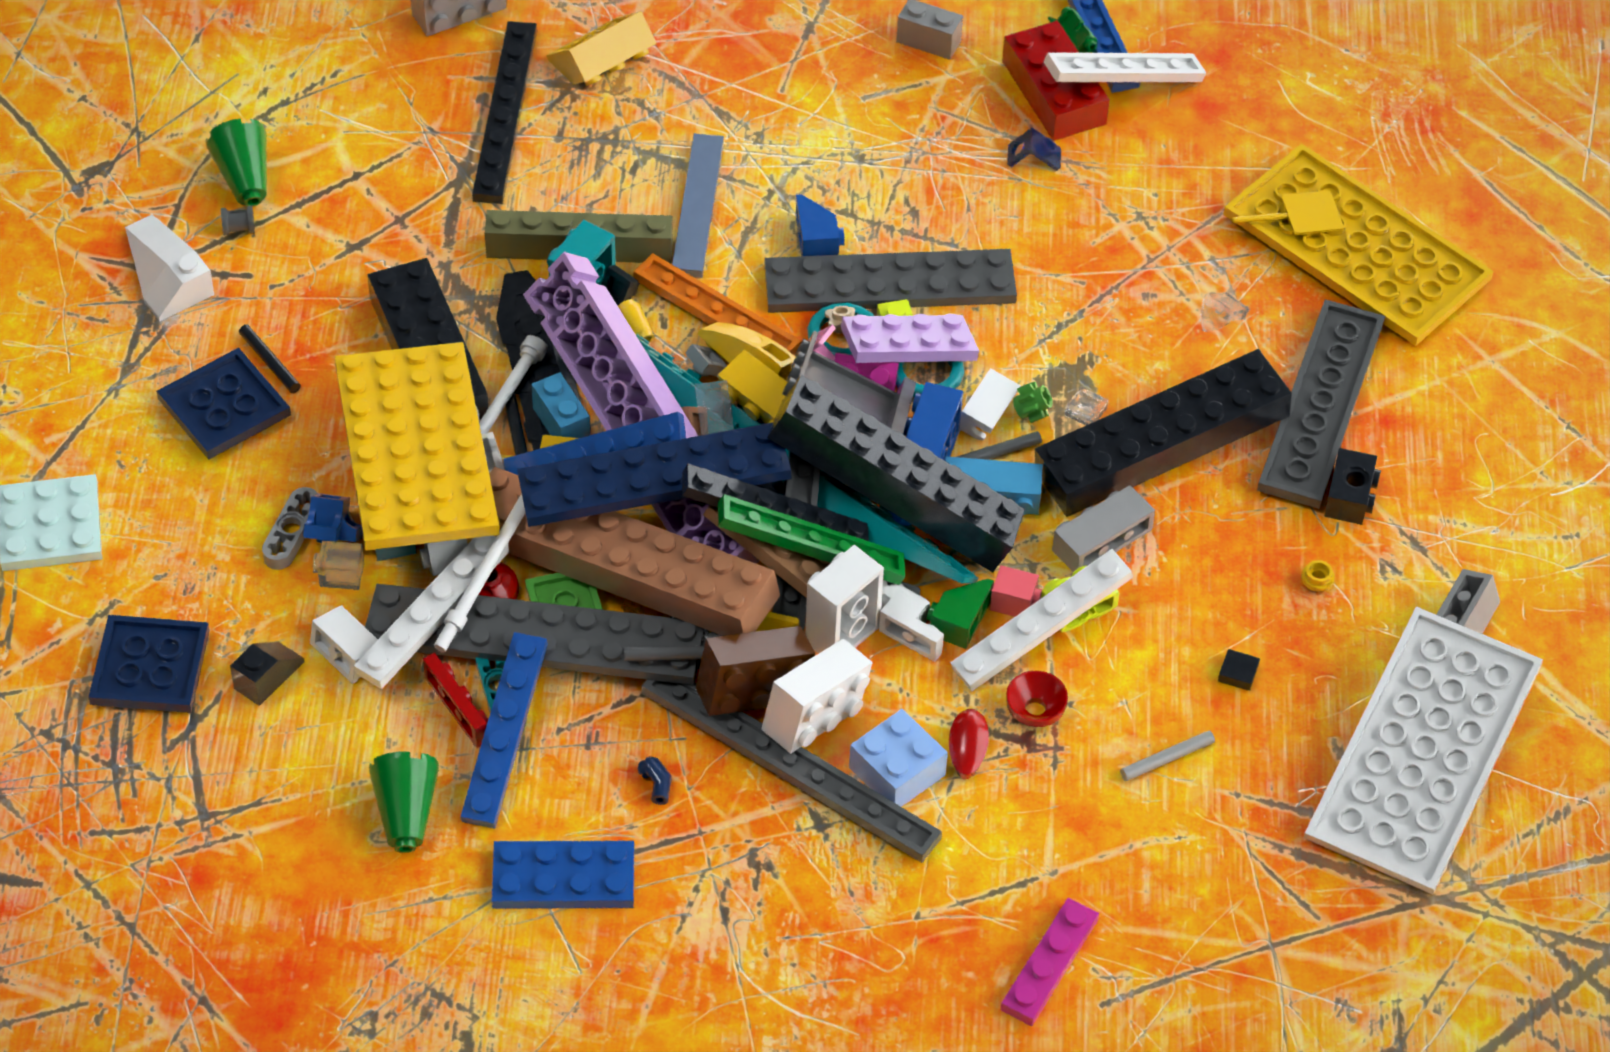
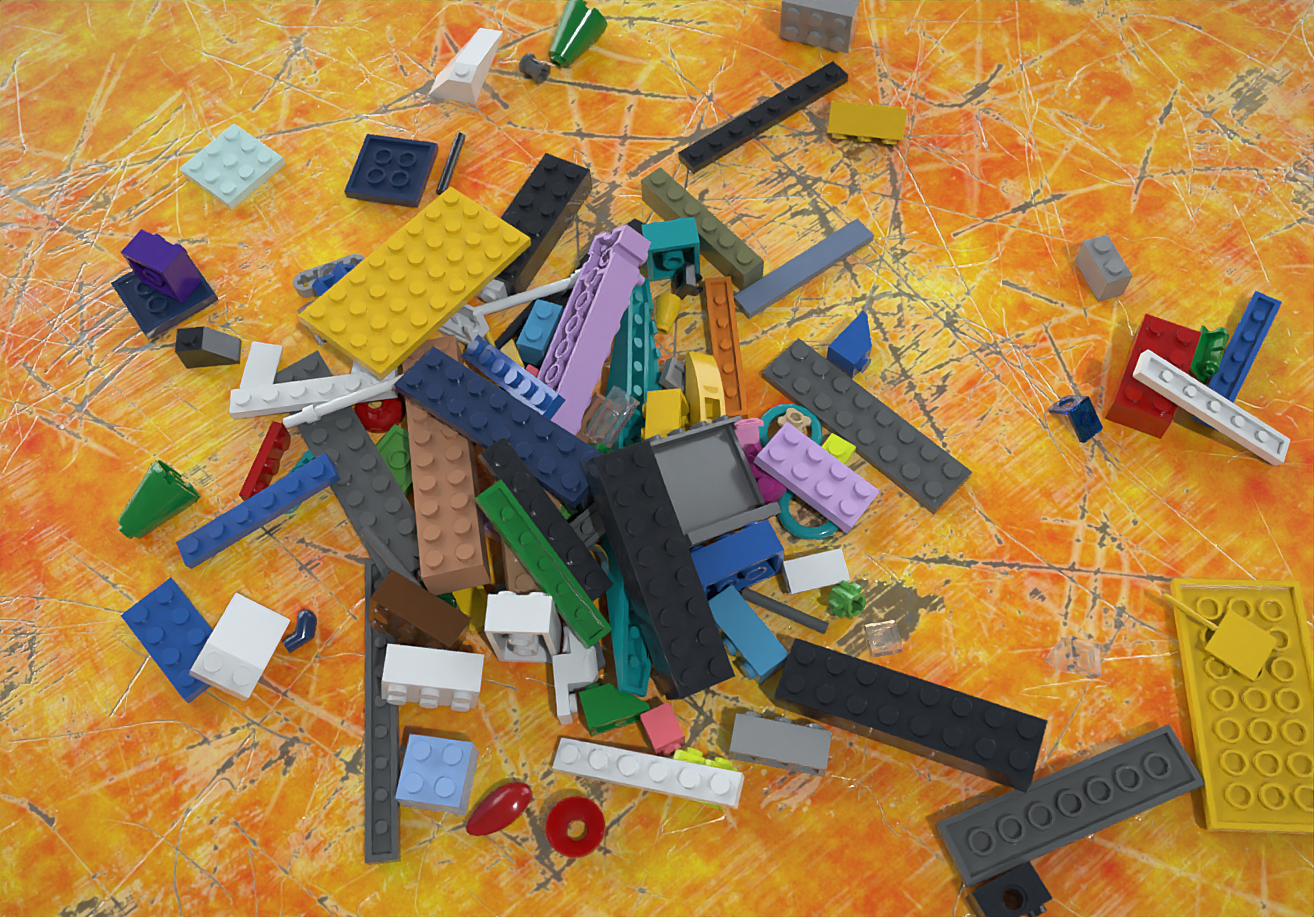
camera: 55 degrees right, 10 degrees up
none -> dark purple brick [121,229,202,304]
none -> white slope [189,593,290,702]

